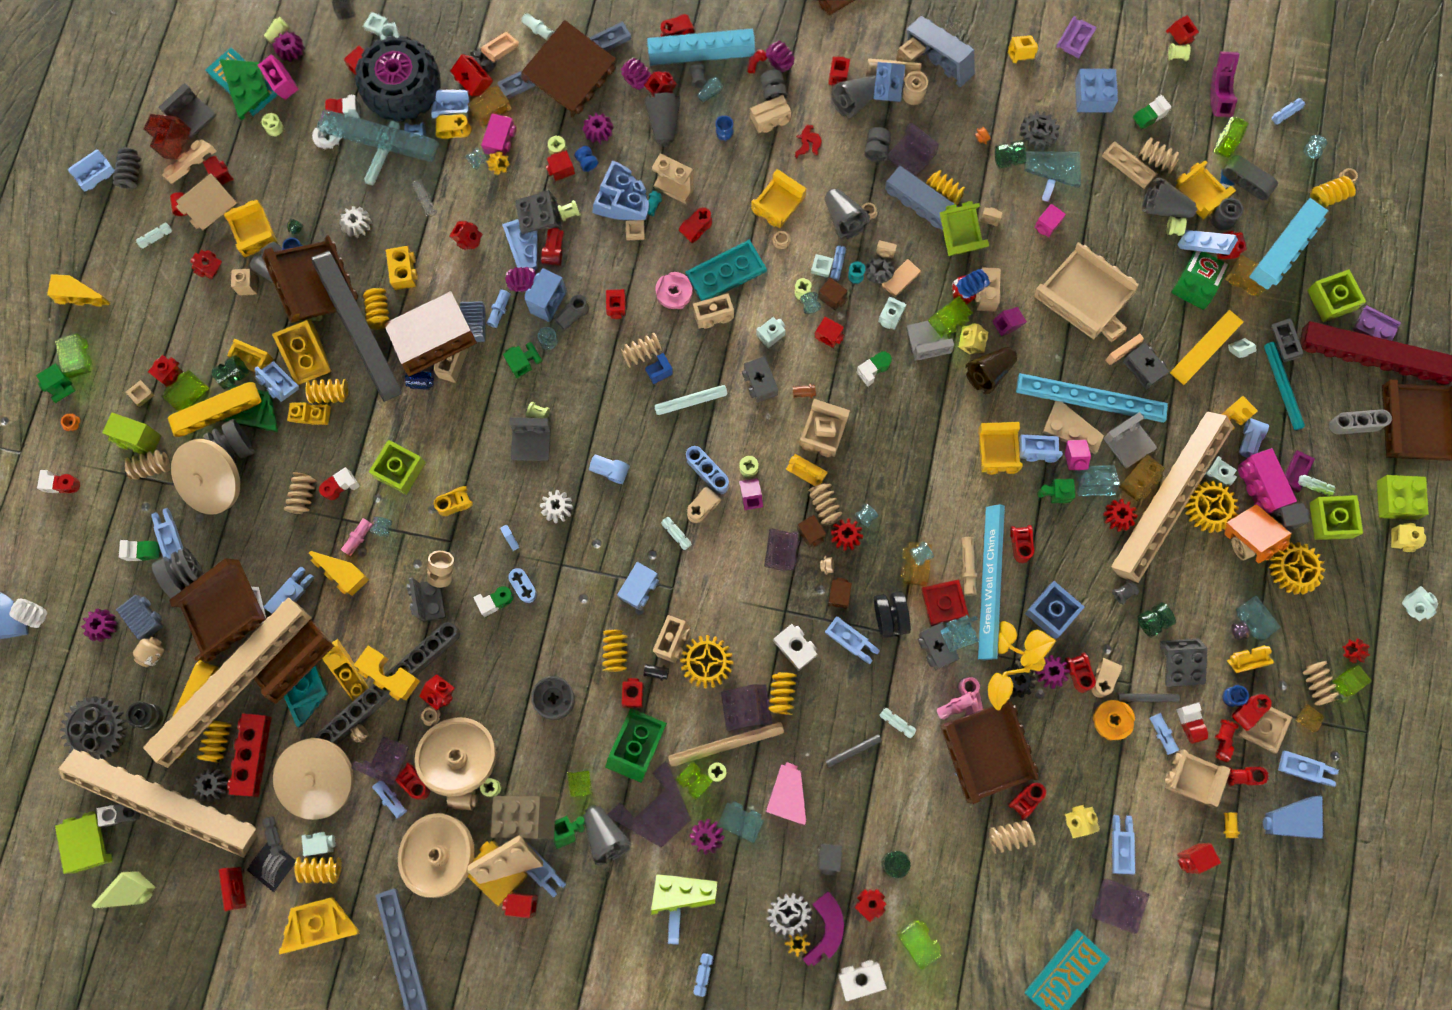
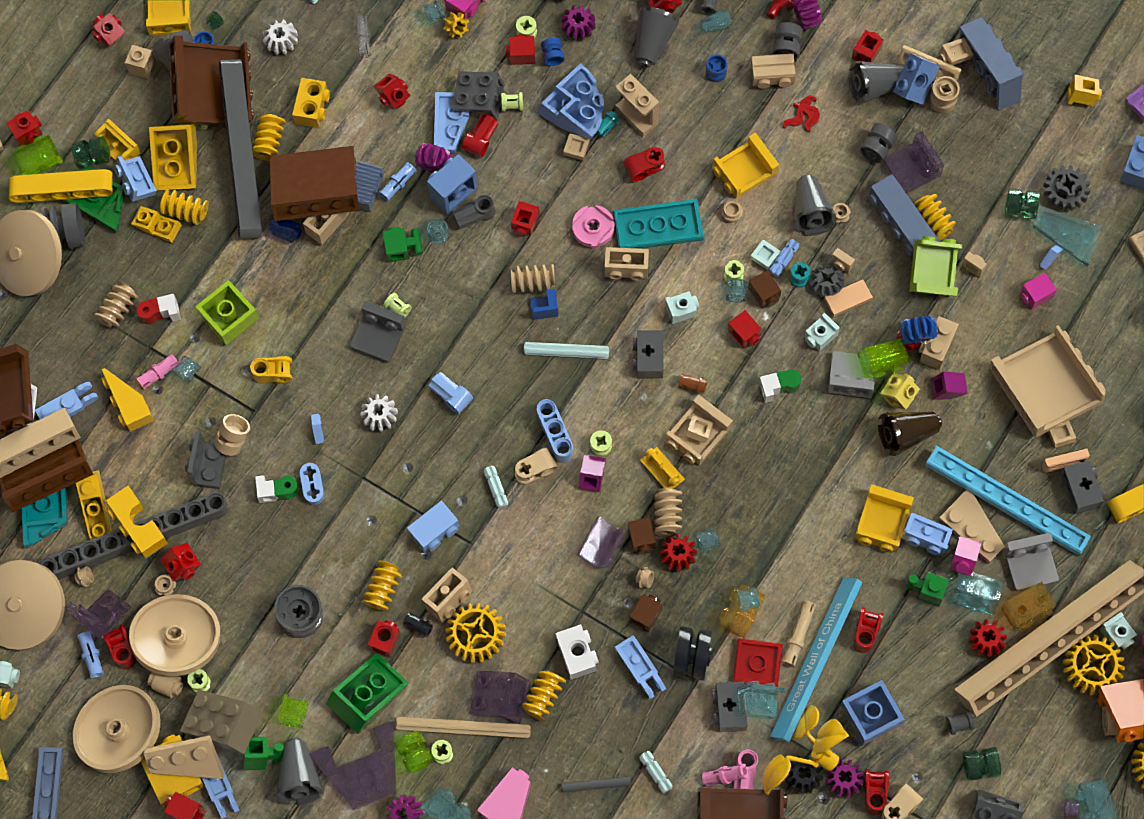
camera: 20 degrees right, 5 degrees down
orange plate [975,127,991,144] -> none

